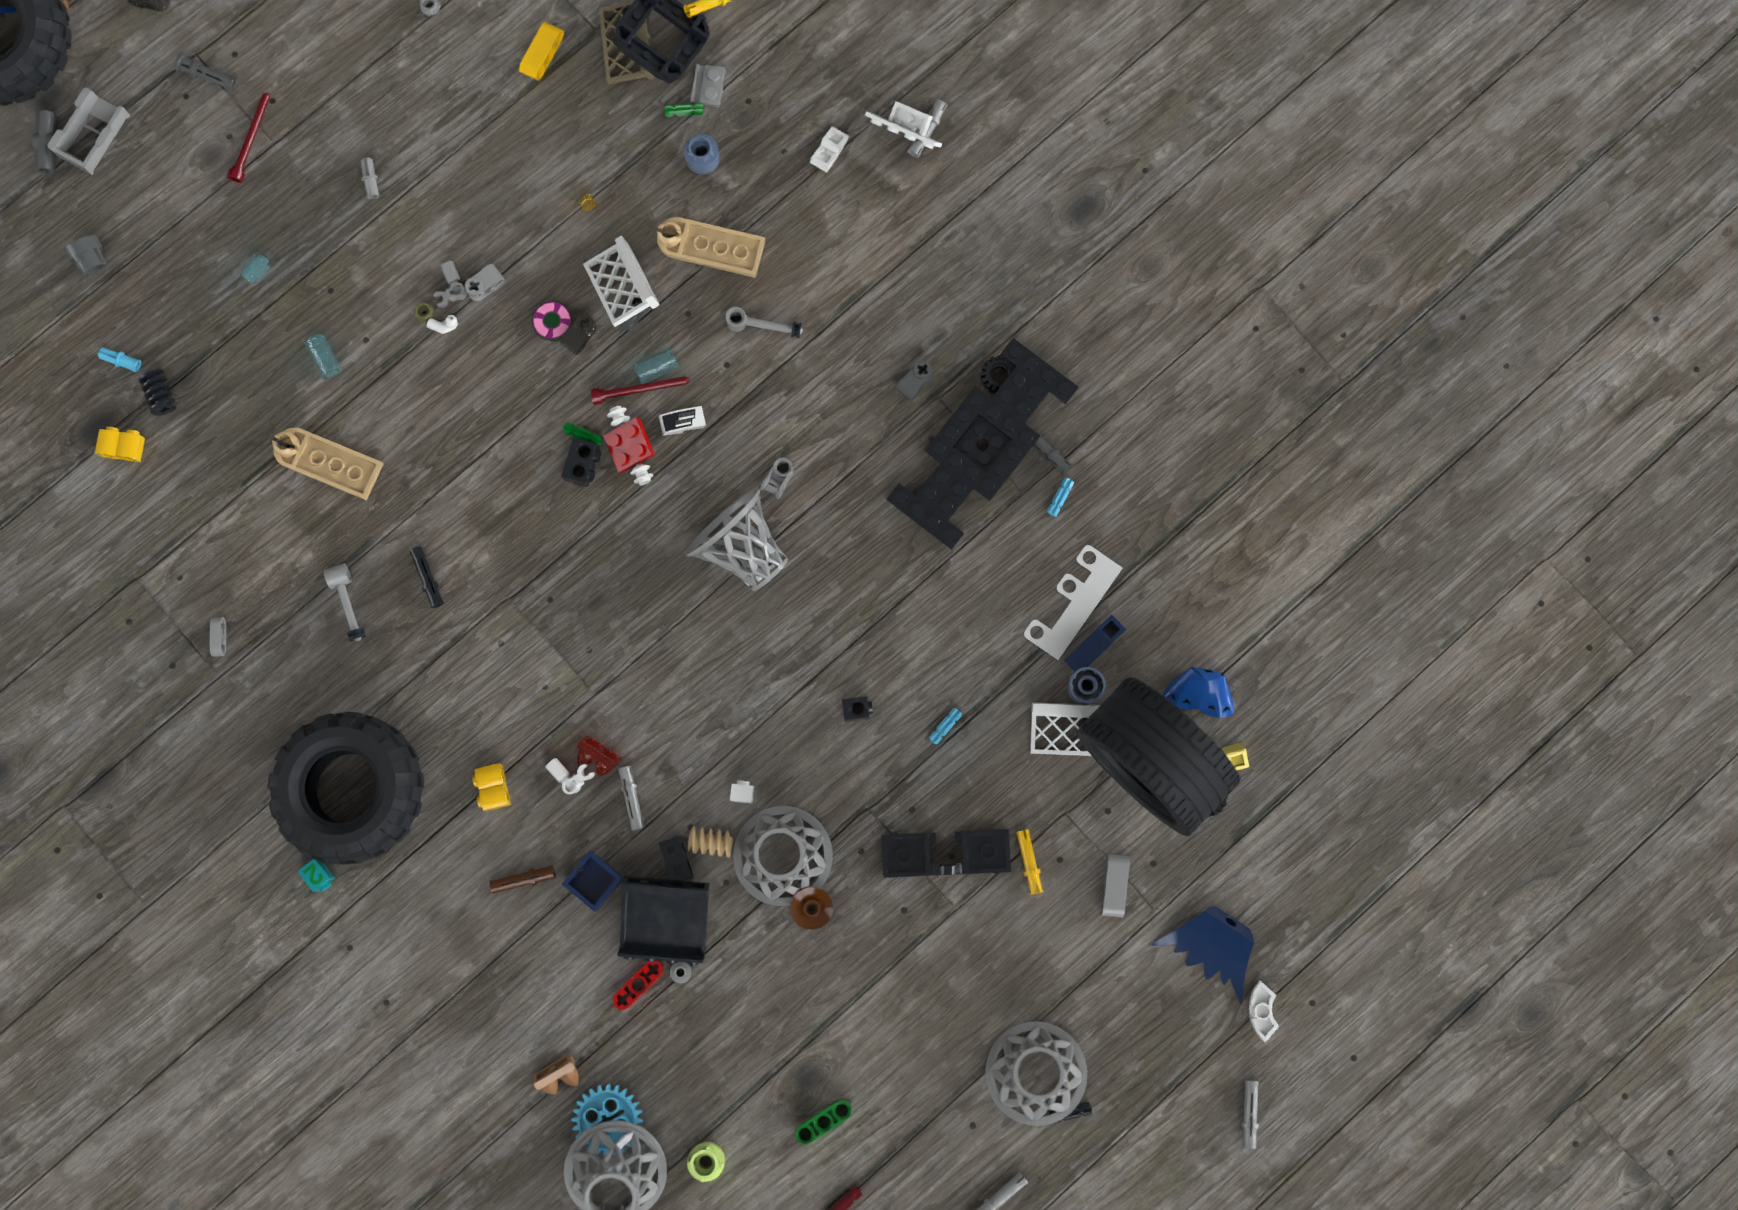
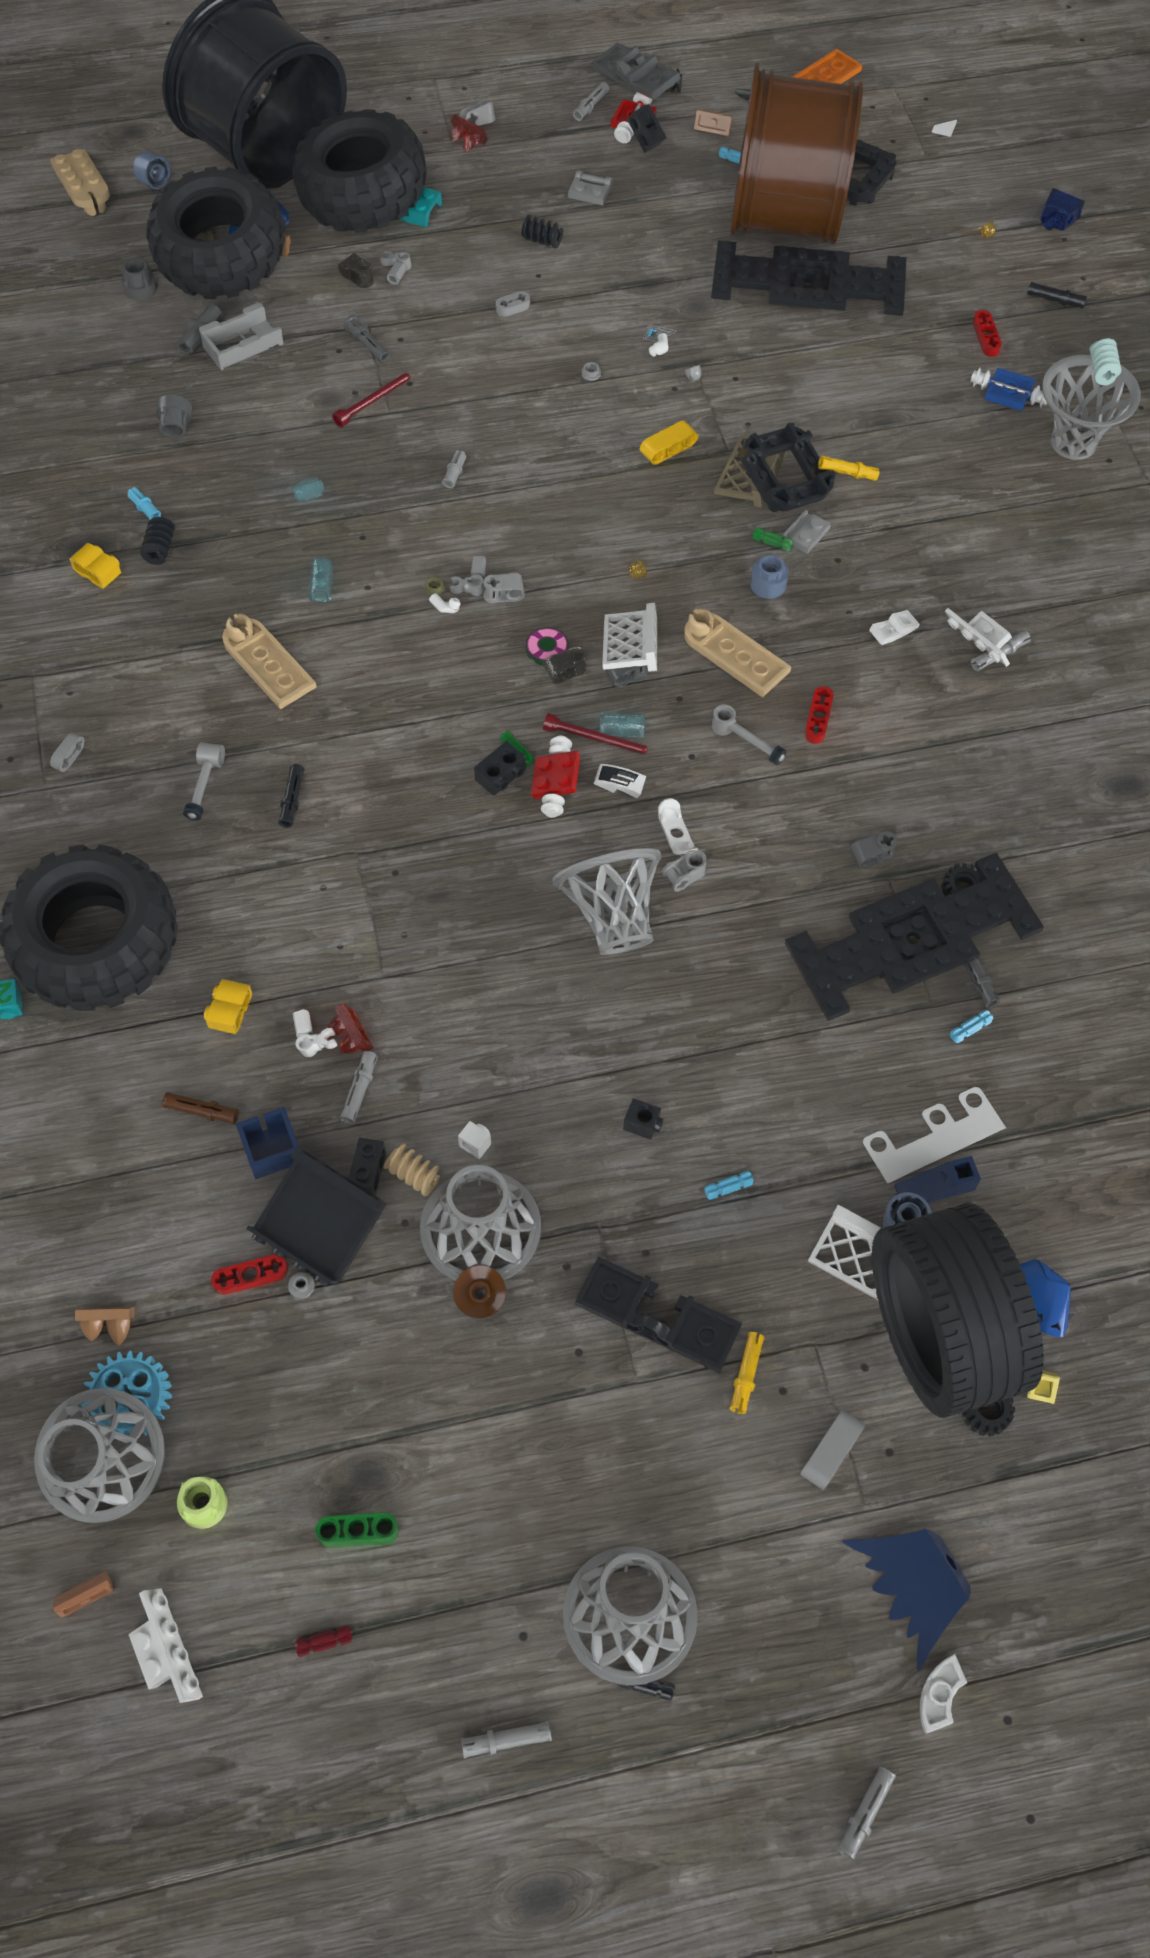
camera: 25 degrees right, 20 degrees down
none -> white piece [658,798,698,857]
none -> red beam [805,686,834,744]

